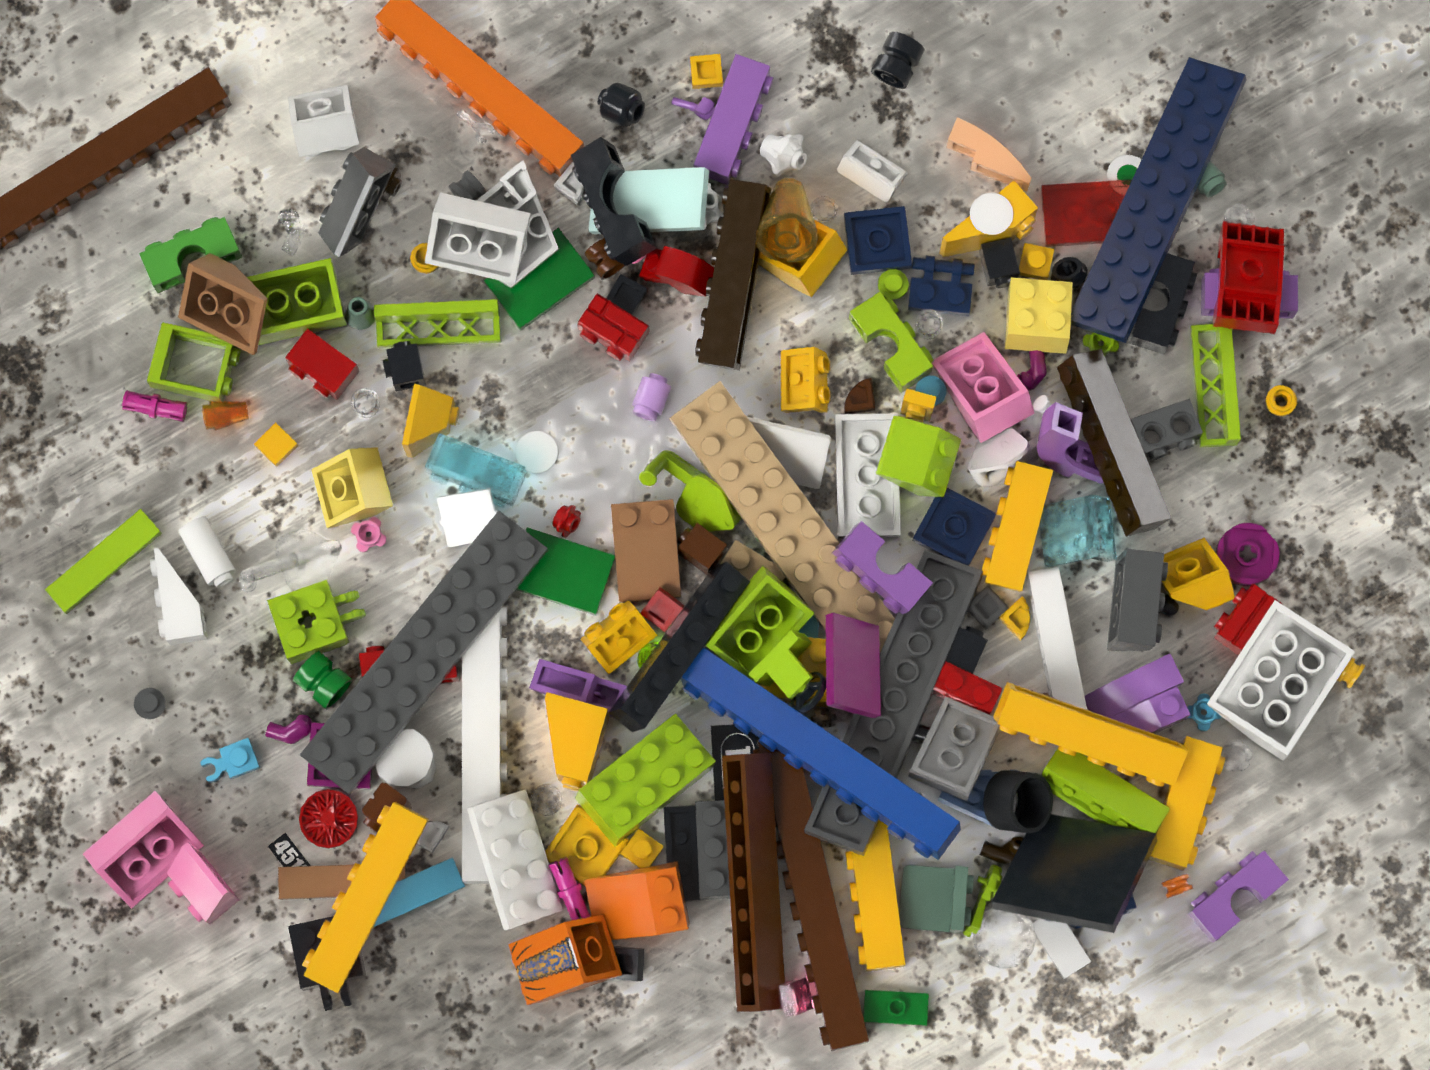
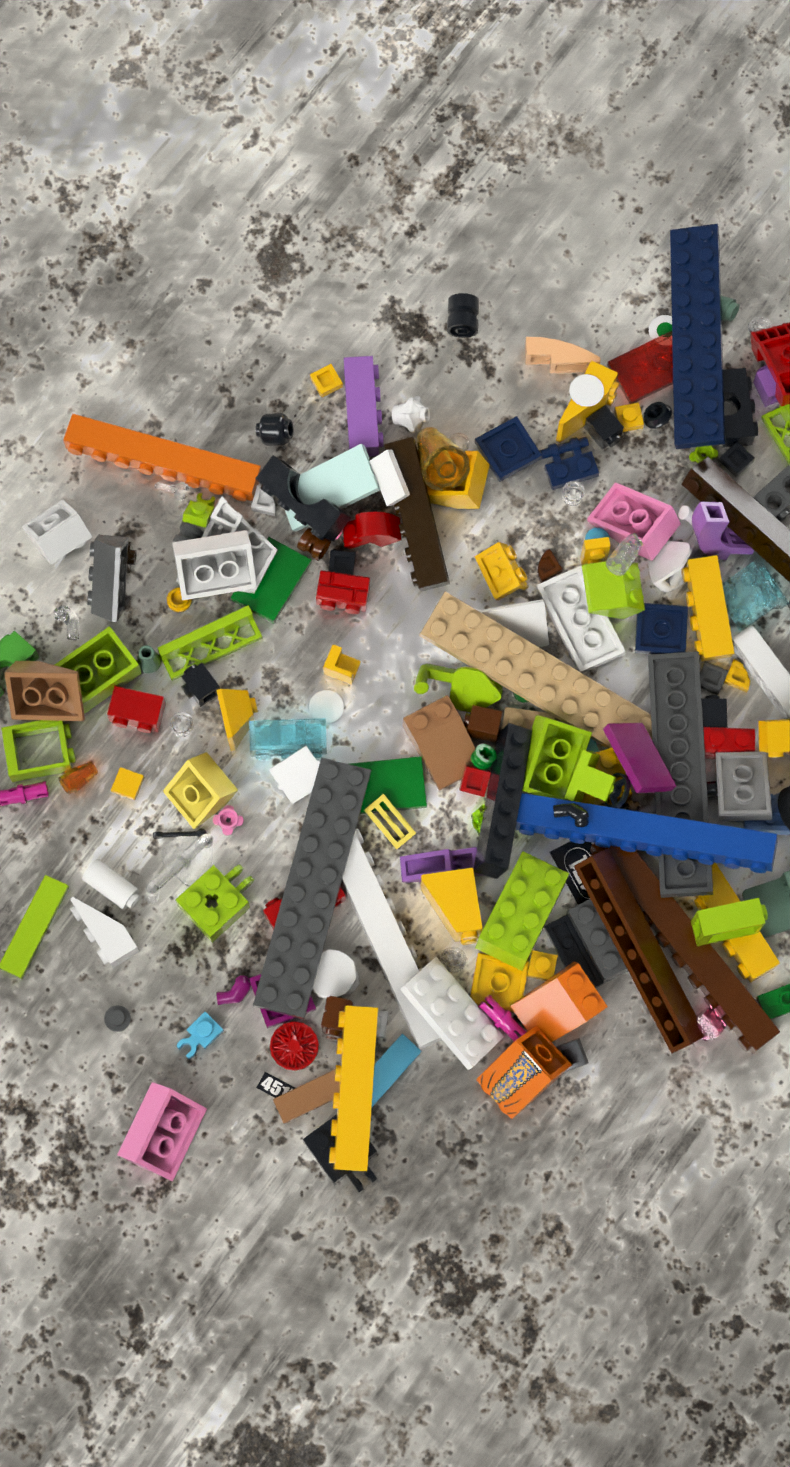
camera: 25 degrees left, 5 degrees down
bright pink slope [167,842,240,924] -> none
green wheel [293,651,353,710] -> none
red plate [552,505,581,538] -> none
yellow bracket [580,601,658,674] -> none
lavender brick [632,373,671,422] -> none
medium lavender hand [672,97,715,120] -> none
medium lavender arch [832,521,933,614] -> none
white slope [837,140,908,203] -> none
lime arch [849,292,934,393] -> none
lime plate [878,269,909,300] -> none
light yellow brick [1005,277,1073,354] -> none
magenta arm [1017,350,1047,391] -> none
none -> black hinge [153,828,207,839]
none -> lime plate [182,493,215,528]
none -> yellow panel [323,645,360,685]
none -> light yellow tile [364,794,416,849]
none -> white tile [369,450,410,506]
none -> green bush [471,744,497,770]
none -> black arm [553,803,589,827]
none -> clear hinge [606,533,643,576]
none -> lime window [691,898,768,946]
none -> black plate [719,441,755,477]

